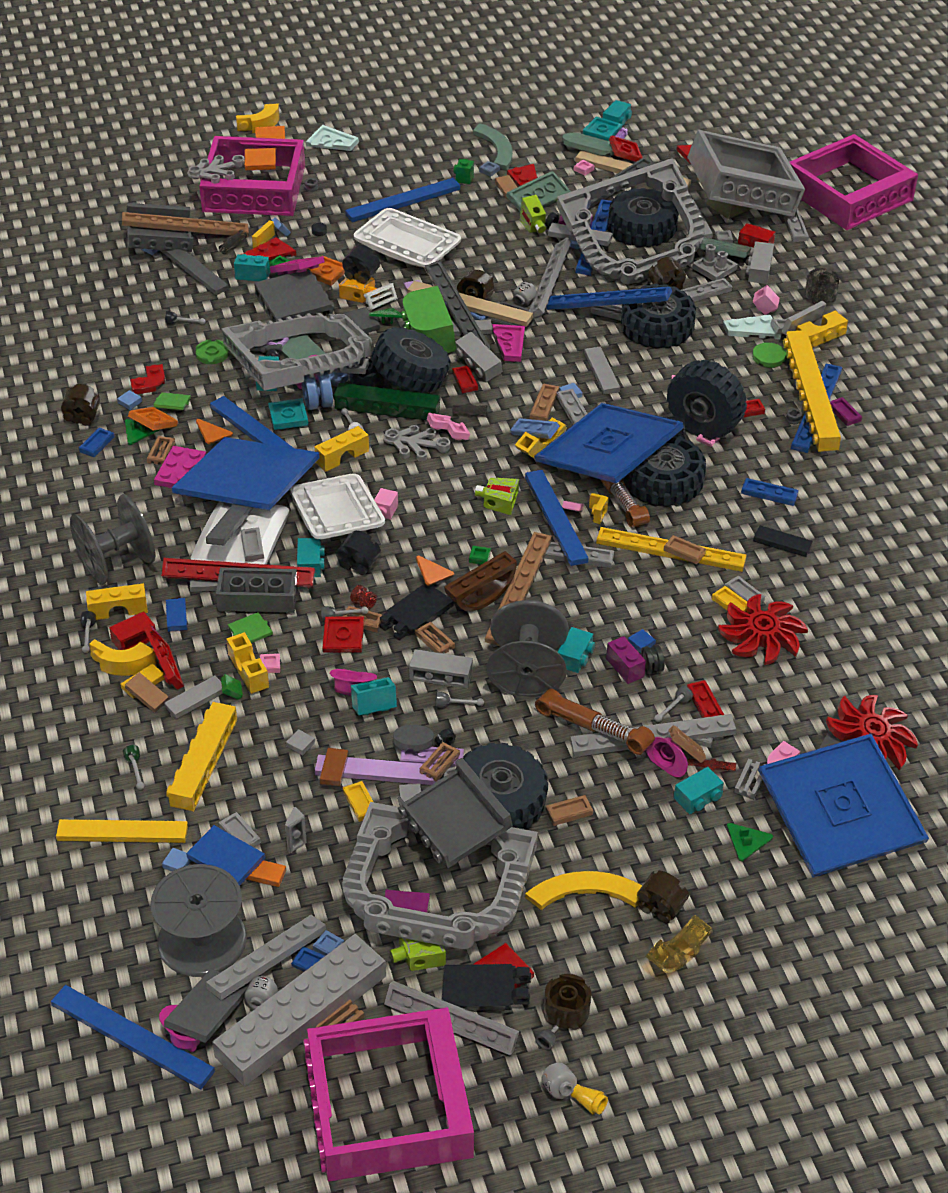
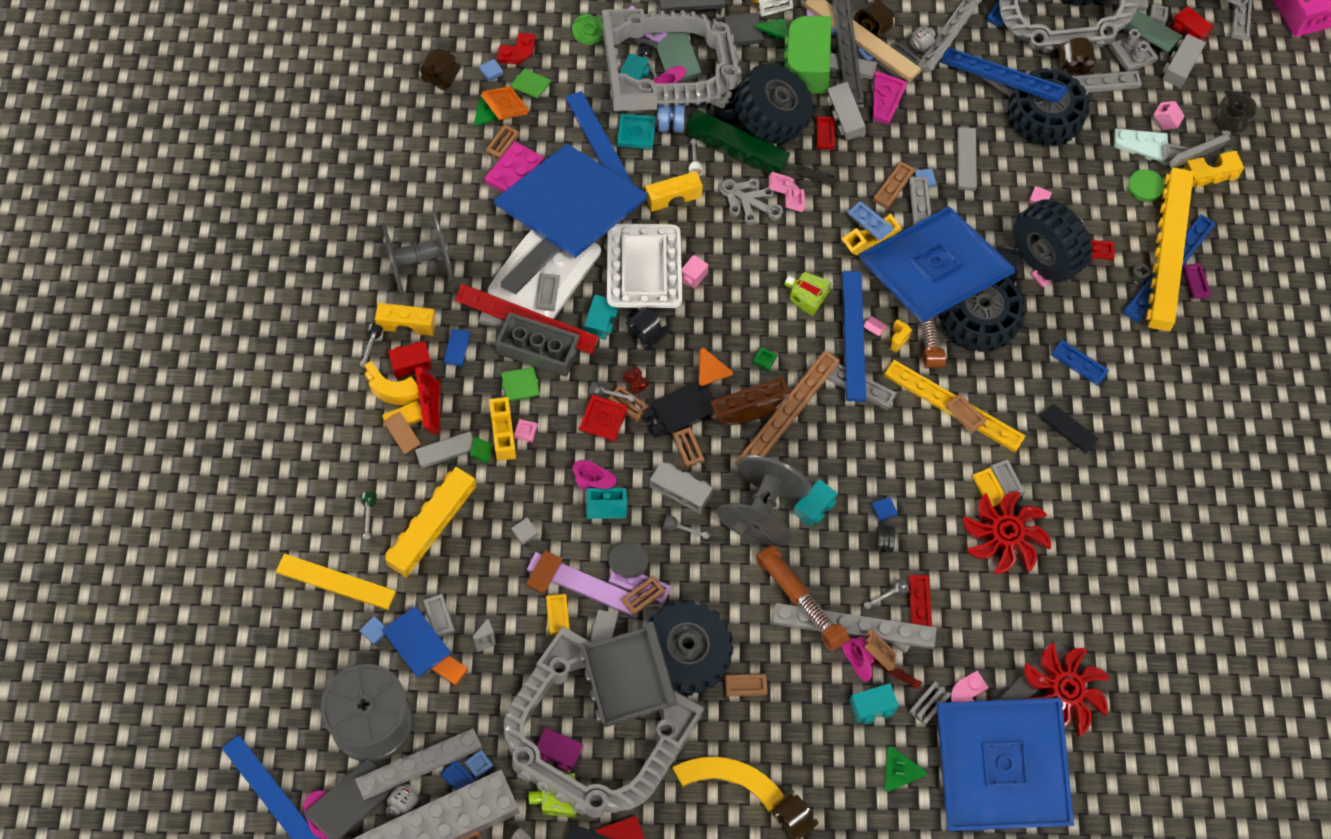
camera: 15 degrees right, 20 degrees up
blue tile [79,427,114,457] -> none
orange piece [196,419,233,444] -> none
black tile [435,728,456,746] -> none
magenta piece [606,636,646,684] -> none

